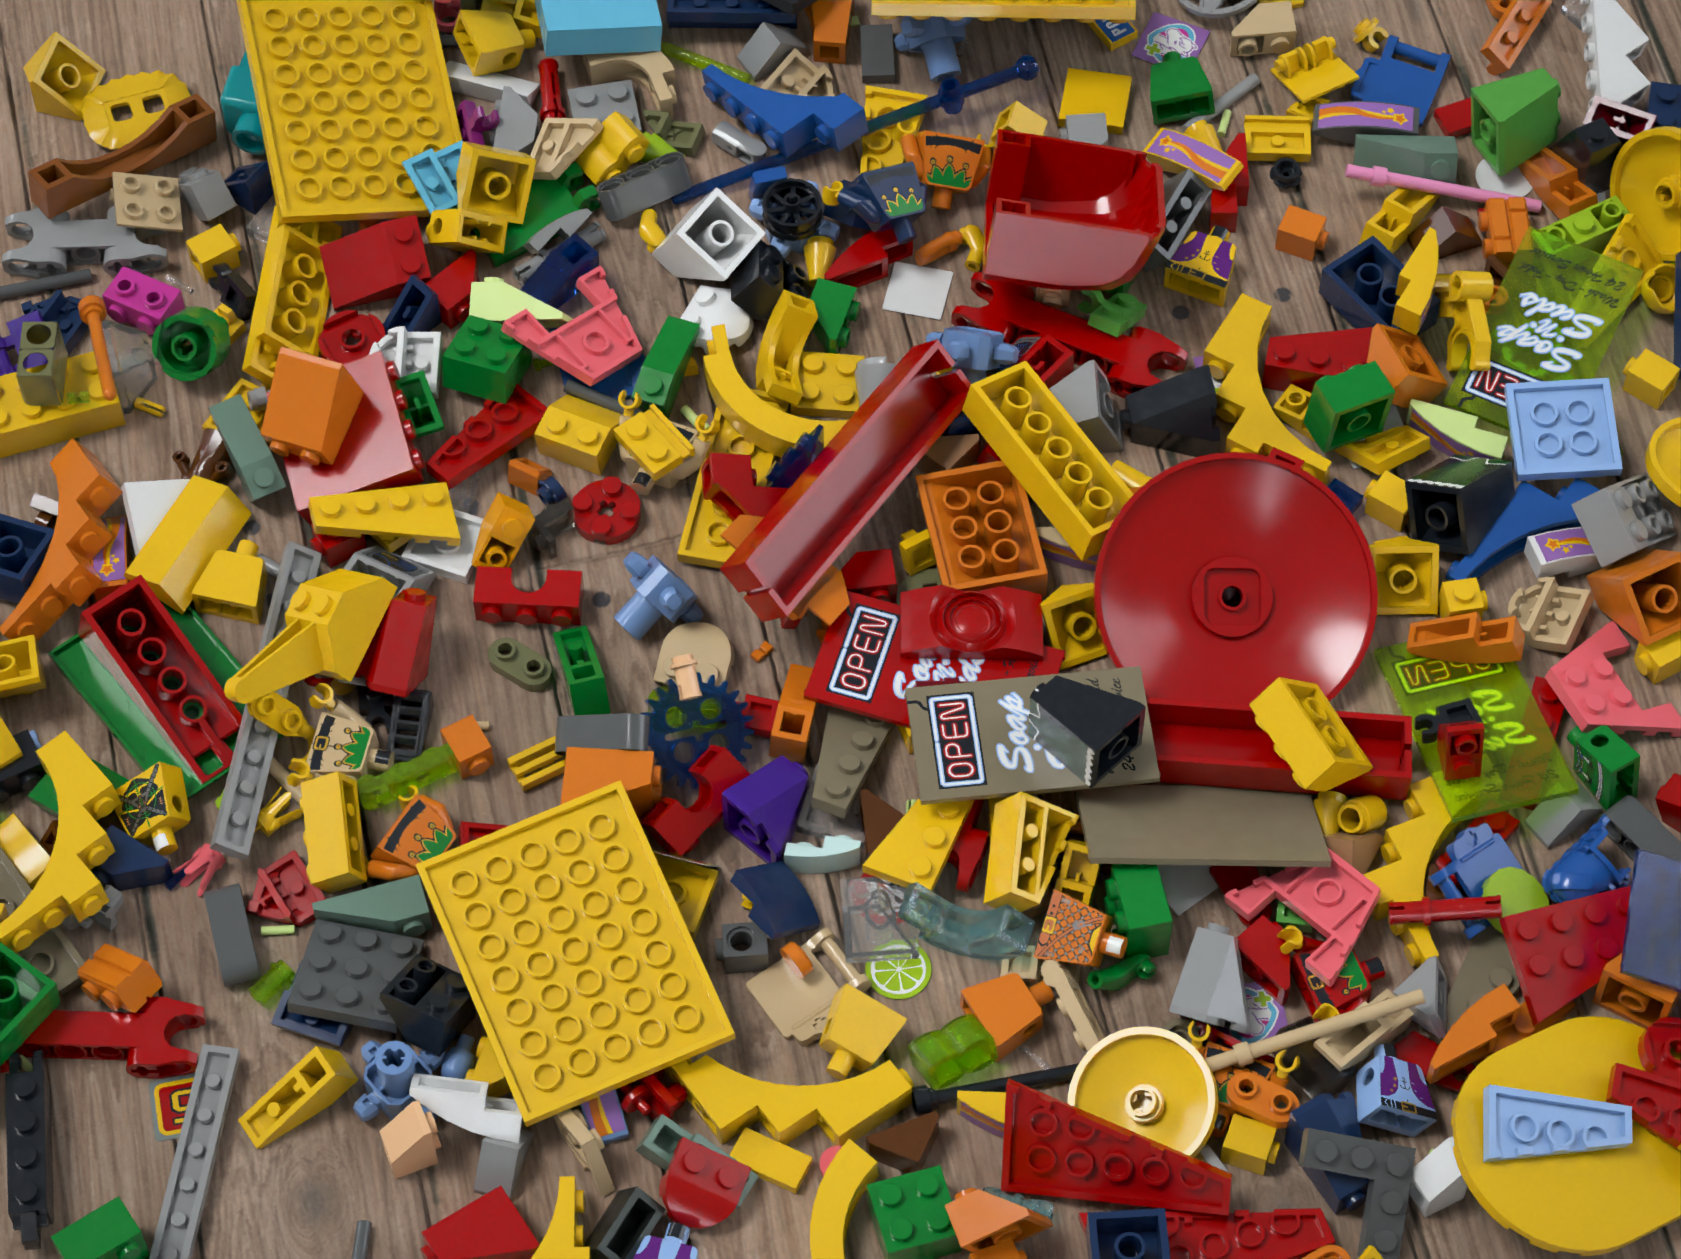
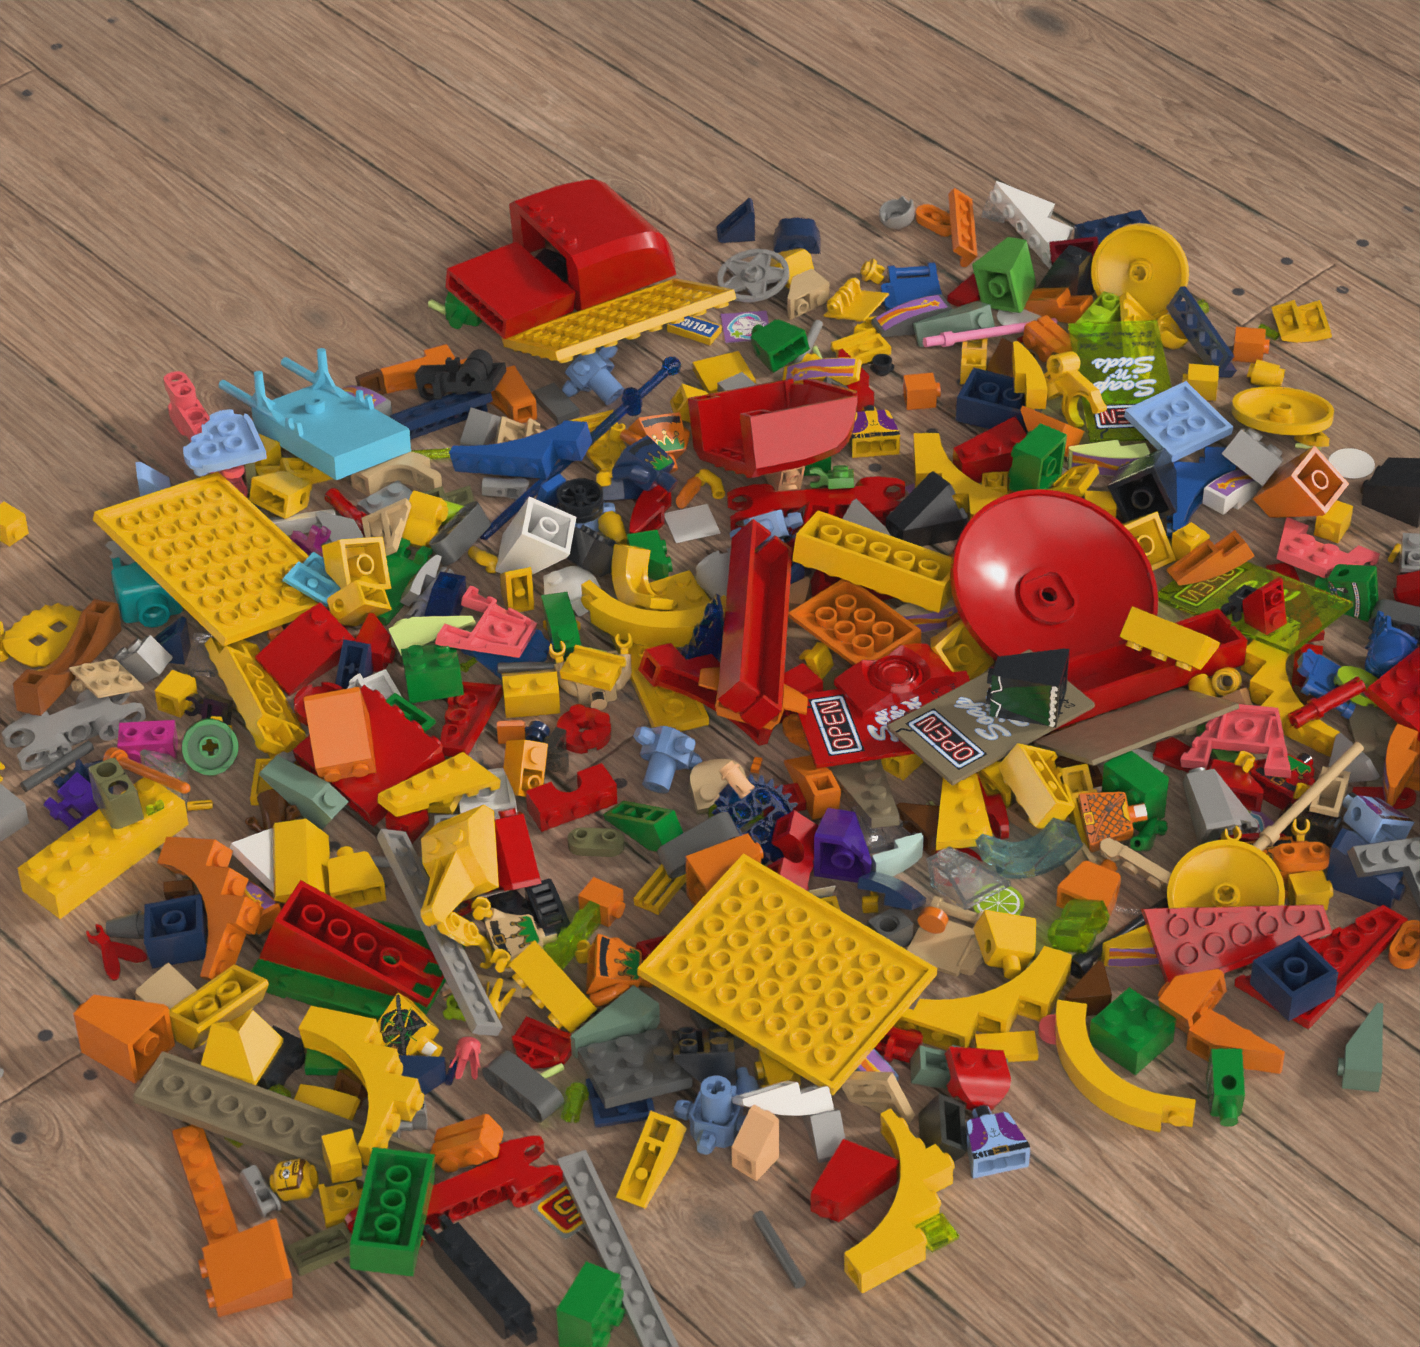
camera: 30 degrees left, 15 degrees down
tan slope [1508,577,1594,653] -> none
slope [1524,783,1603,850] -> none
none -> yellow slope [500,567,534,613]

